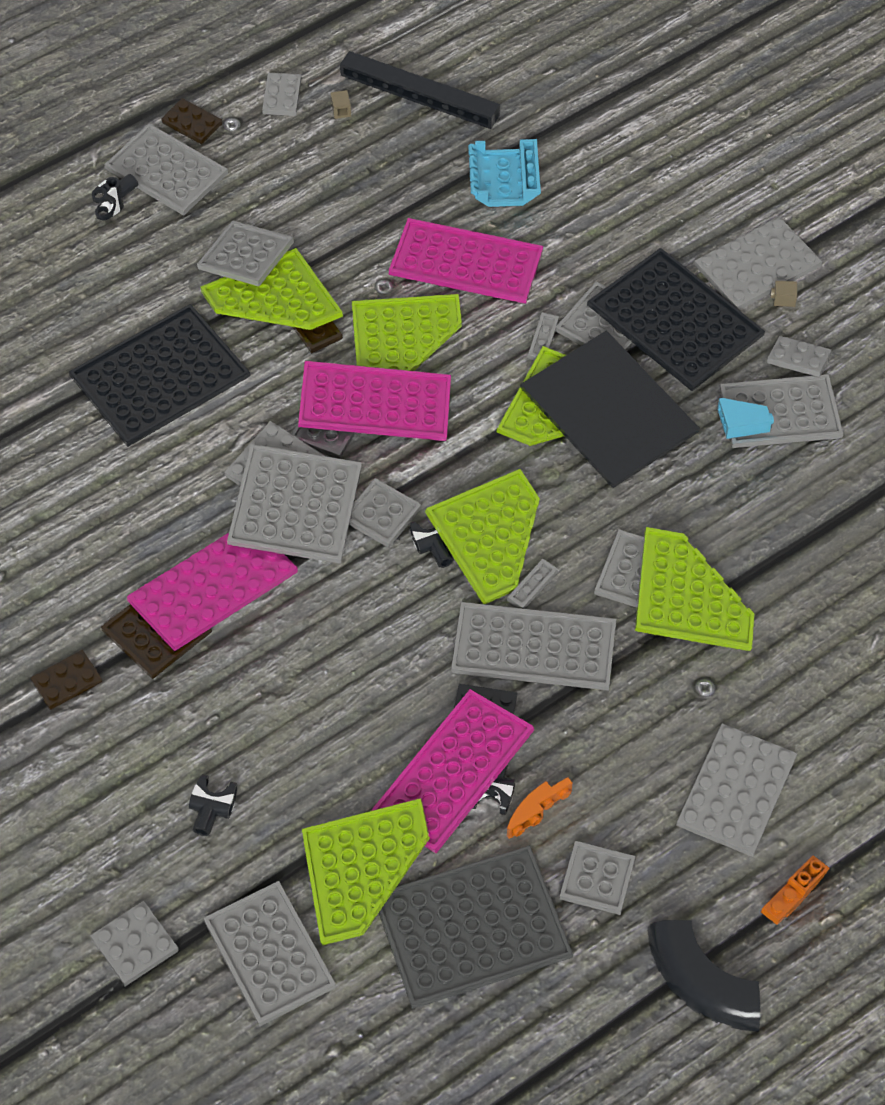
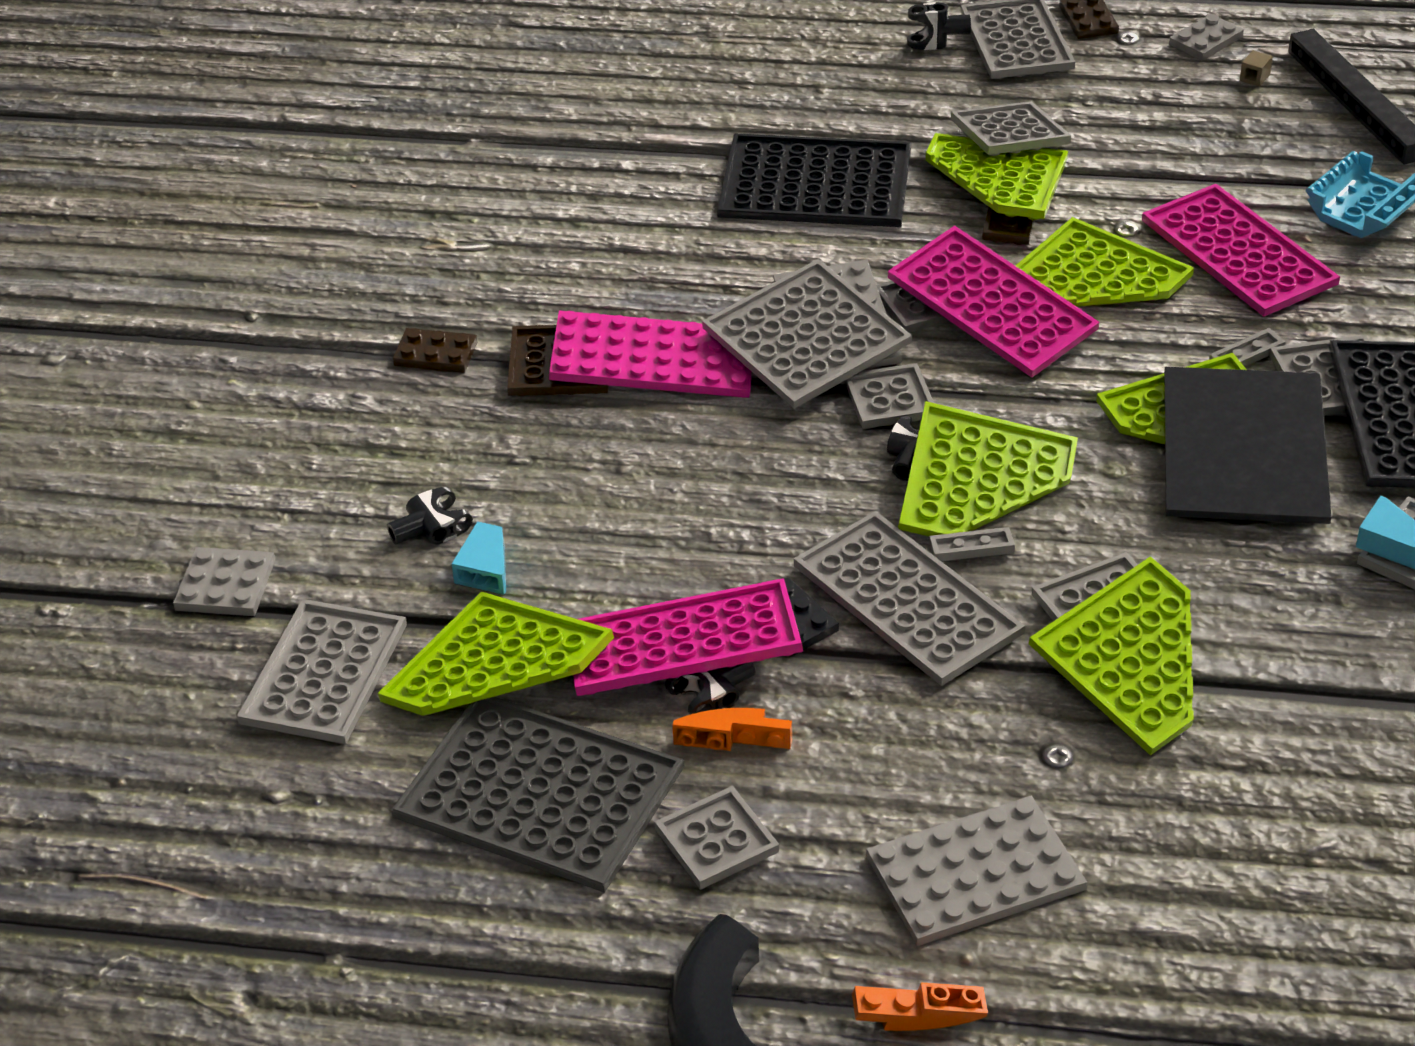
camera: 45 degrees right, 15 degrees down
none -> medium azure slope [452,521,506,595]

